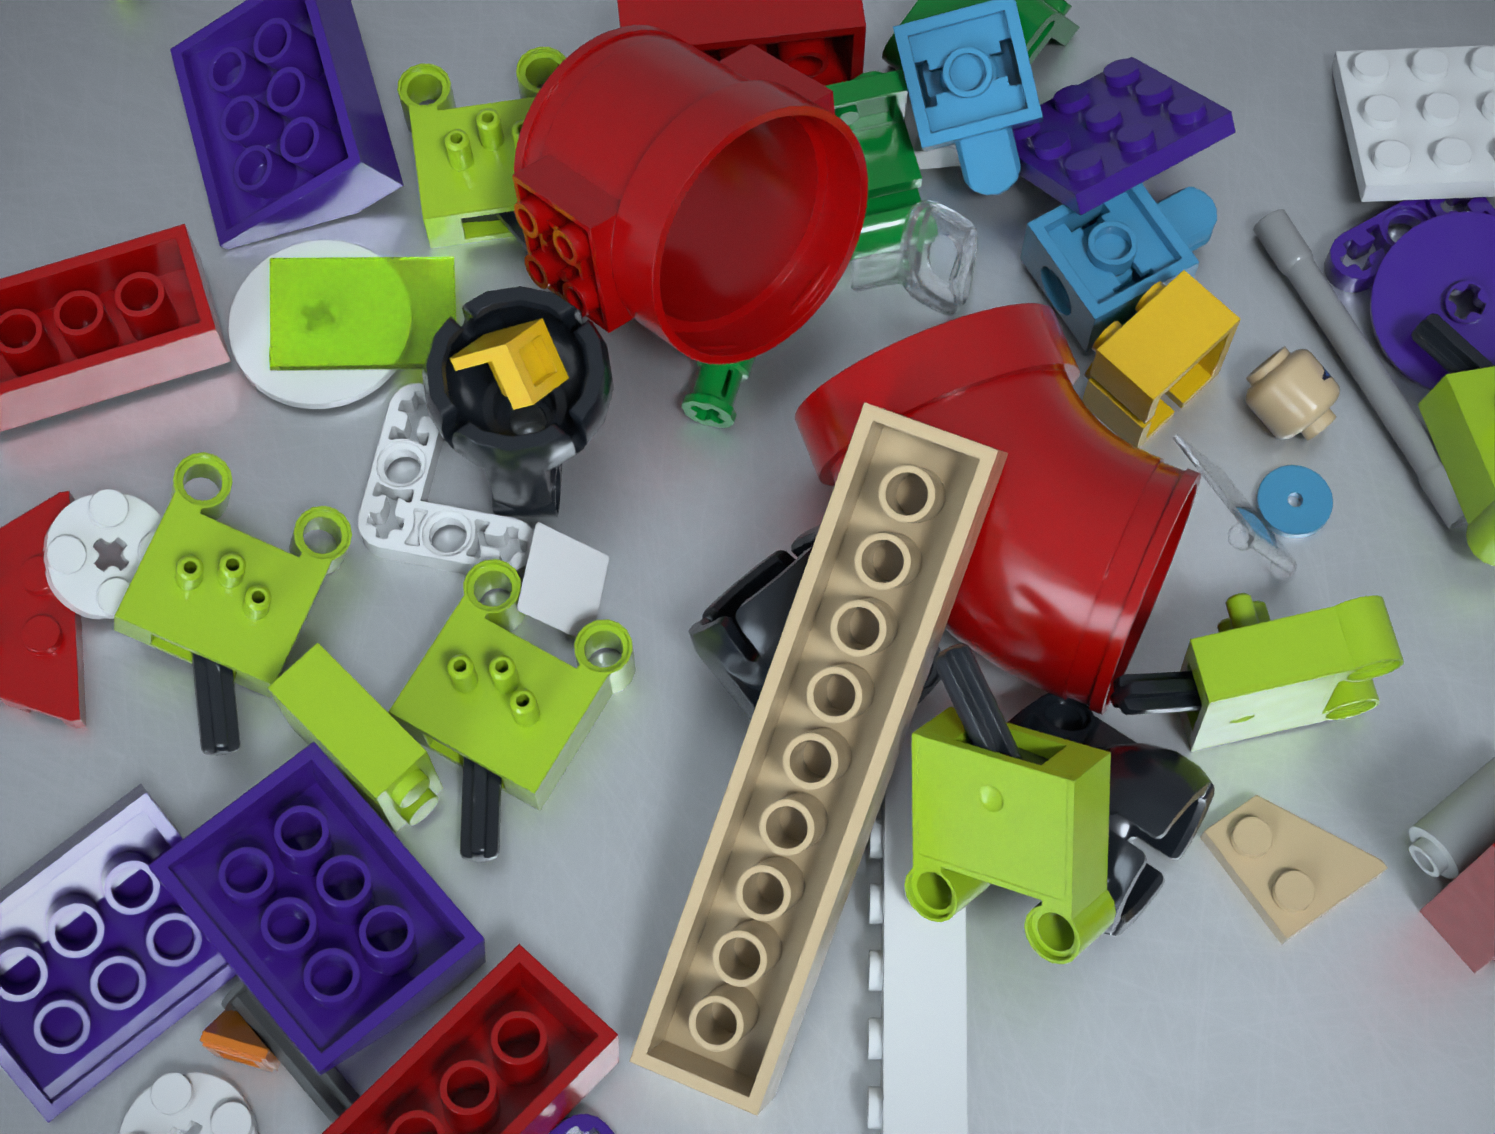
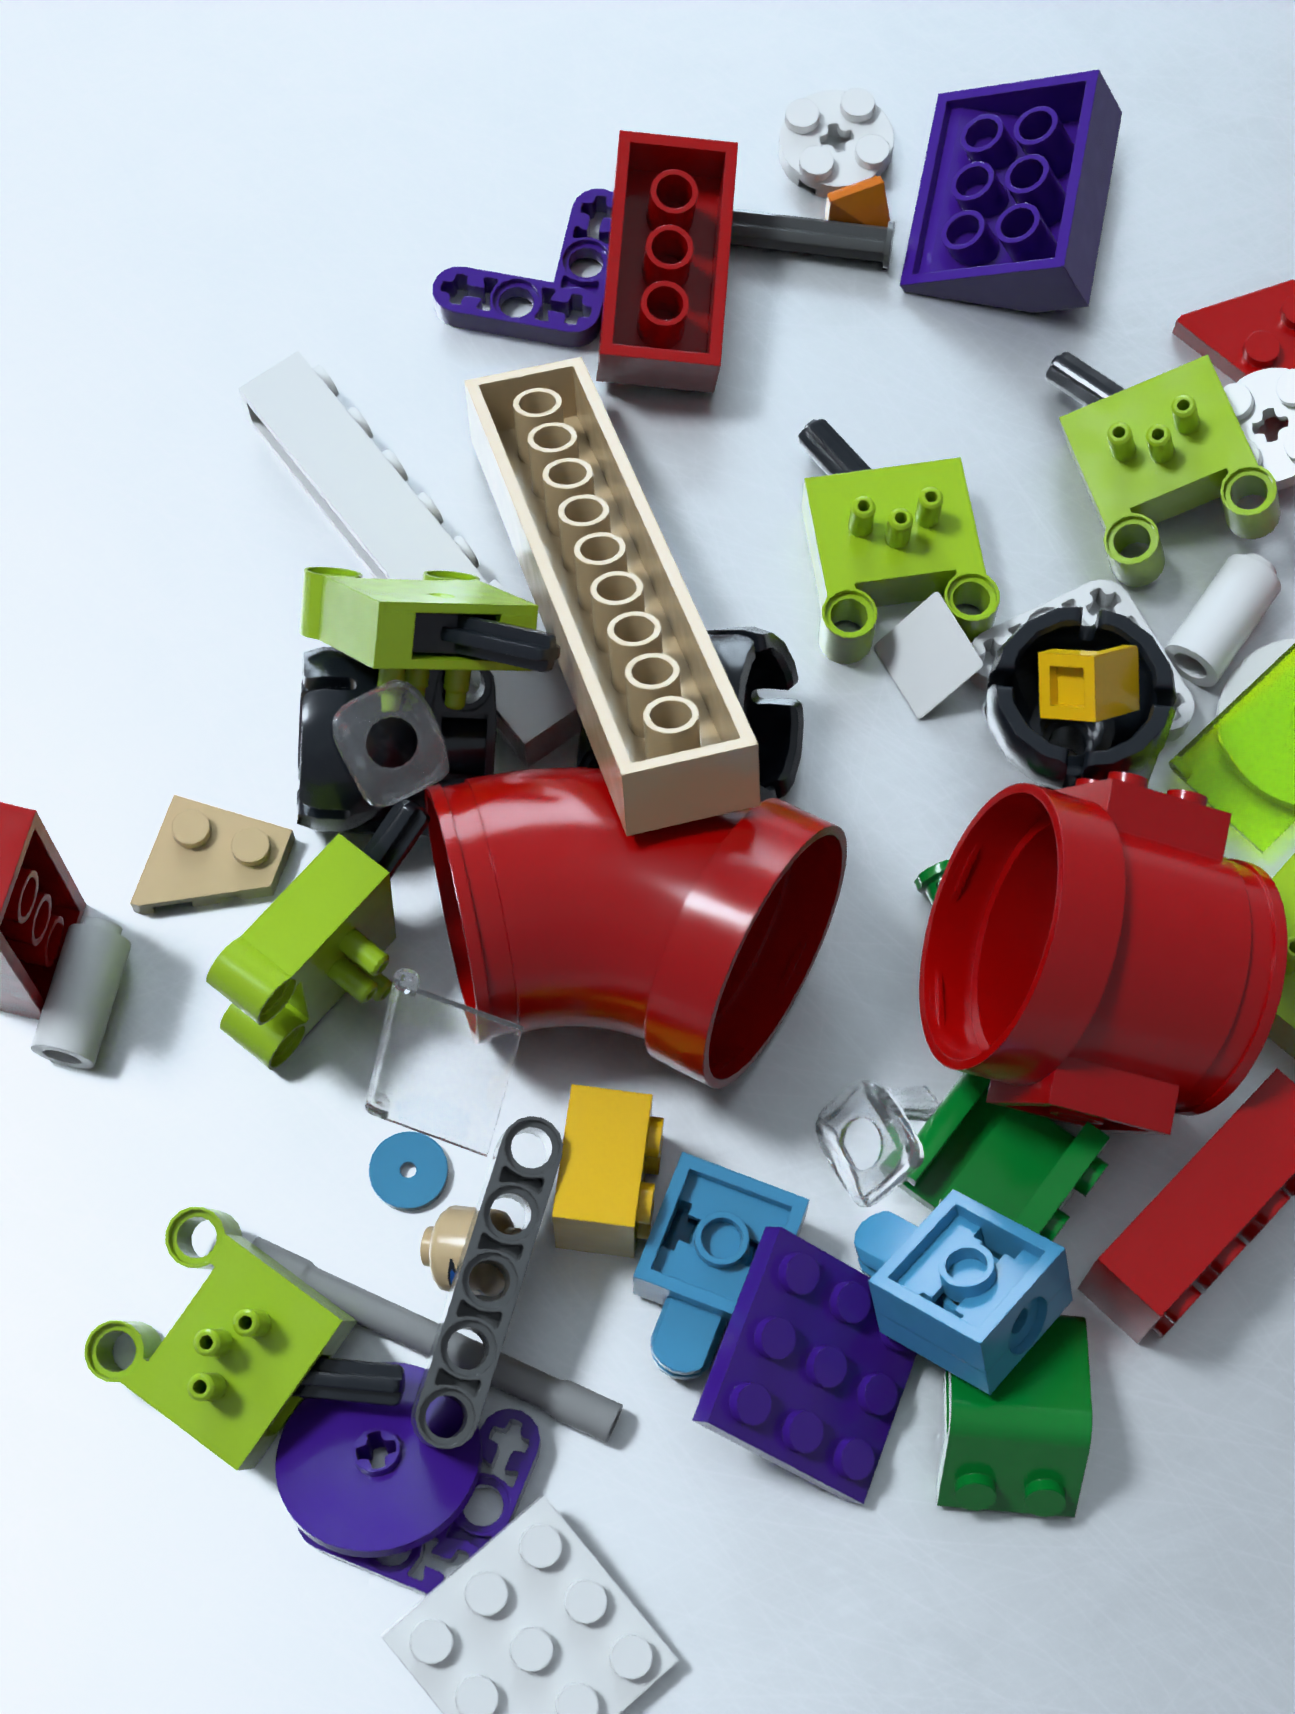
camera: 140 degrees right, 0 degrees up
dark purple slope [148,742,486,1076] -> none
lime brick [267,642,443,833] -> none
none -> clear piece [332,680,449,807]
none -> dark grey beam [411,1116,563,1449]
none -> white brick [1164,553,1281,687]

